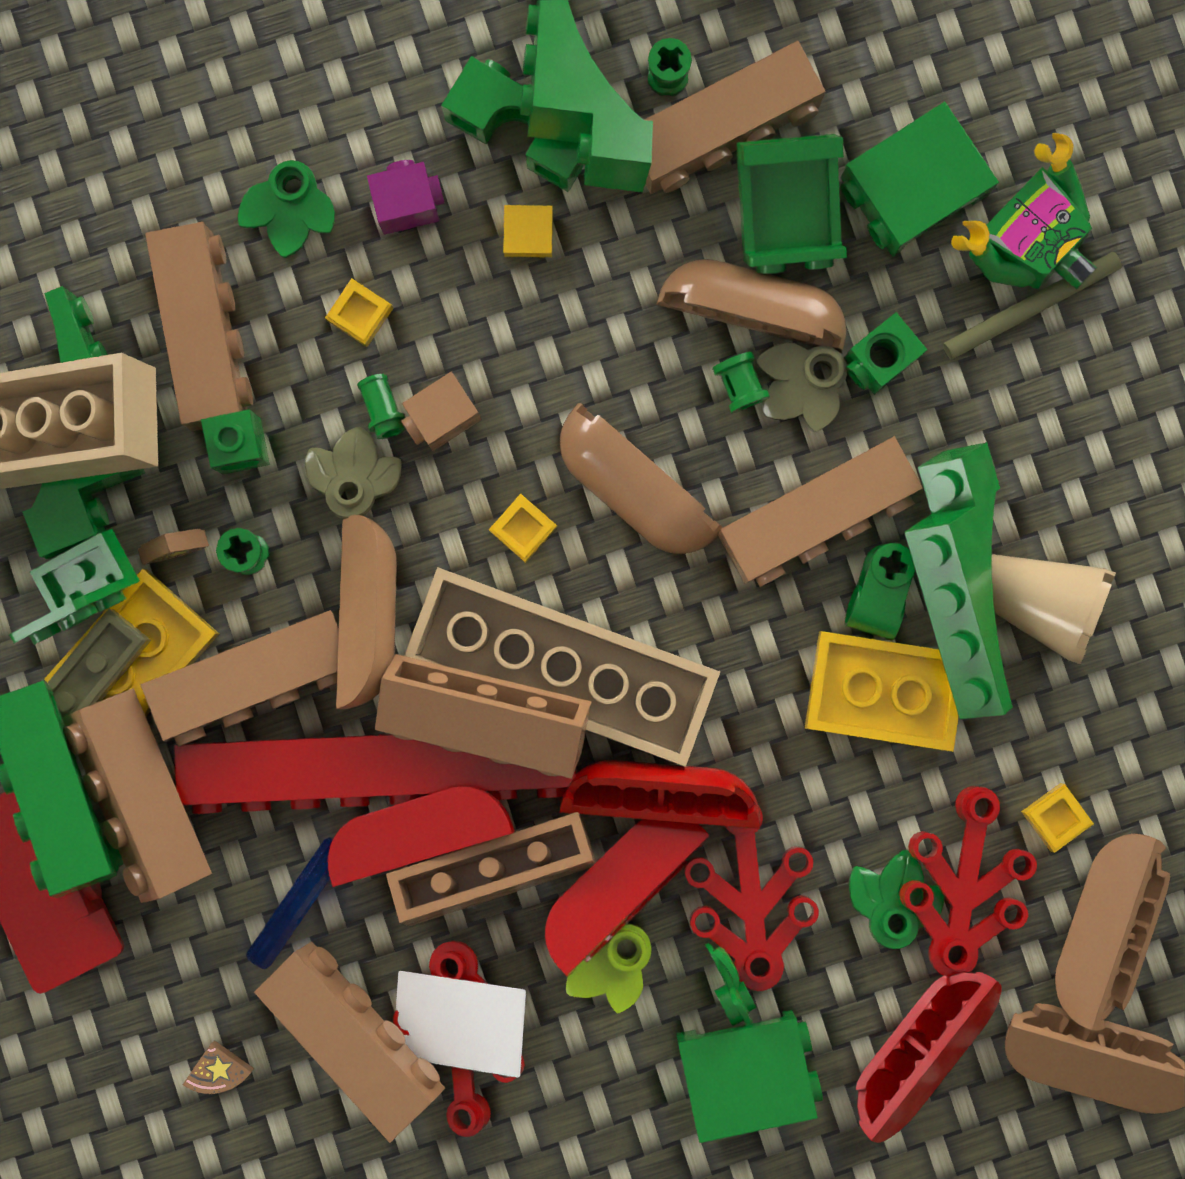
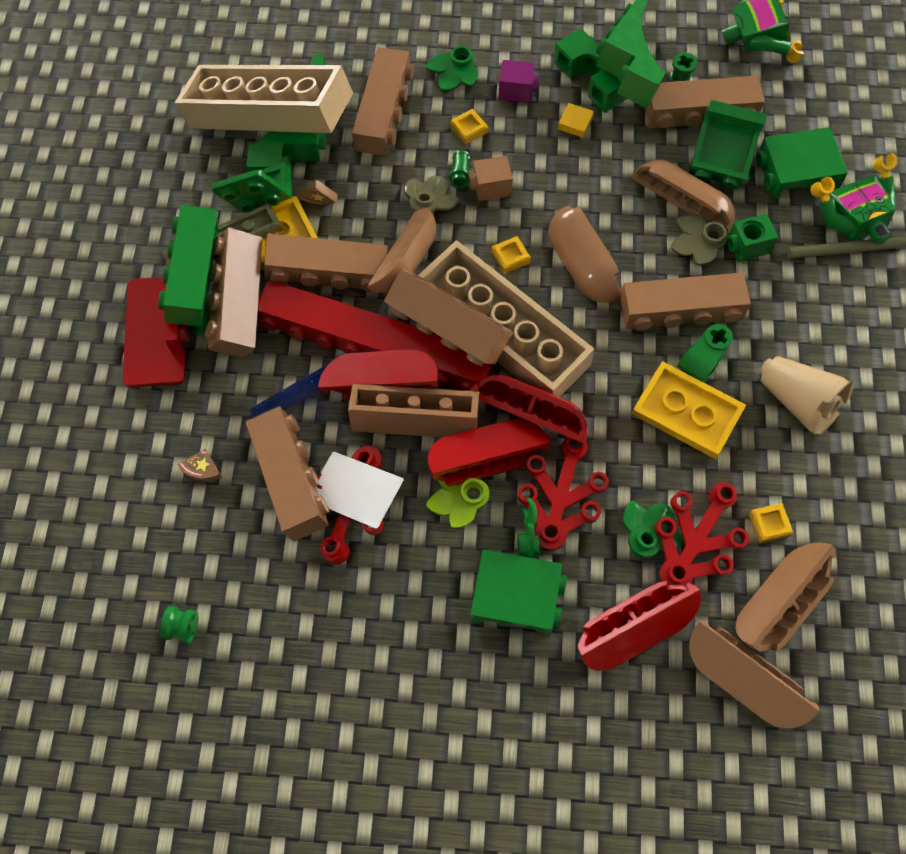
camera: 20 degrees right, 20 degrees down
green brick [201,409,270,475] -> none
green bush [216,528,270,575] -> none
green bush [712,351,770,414] -> none
green arch [905,442,1013,719] -> none

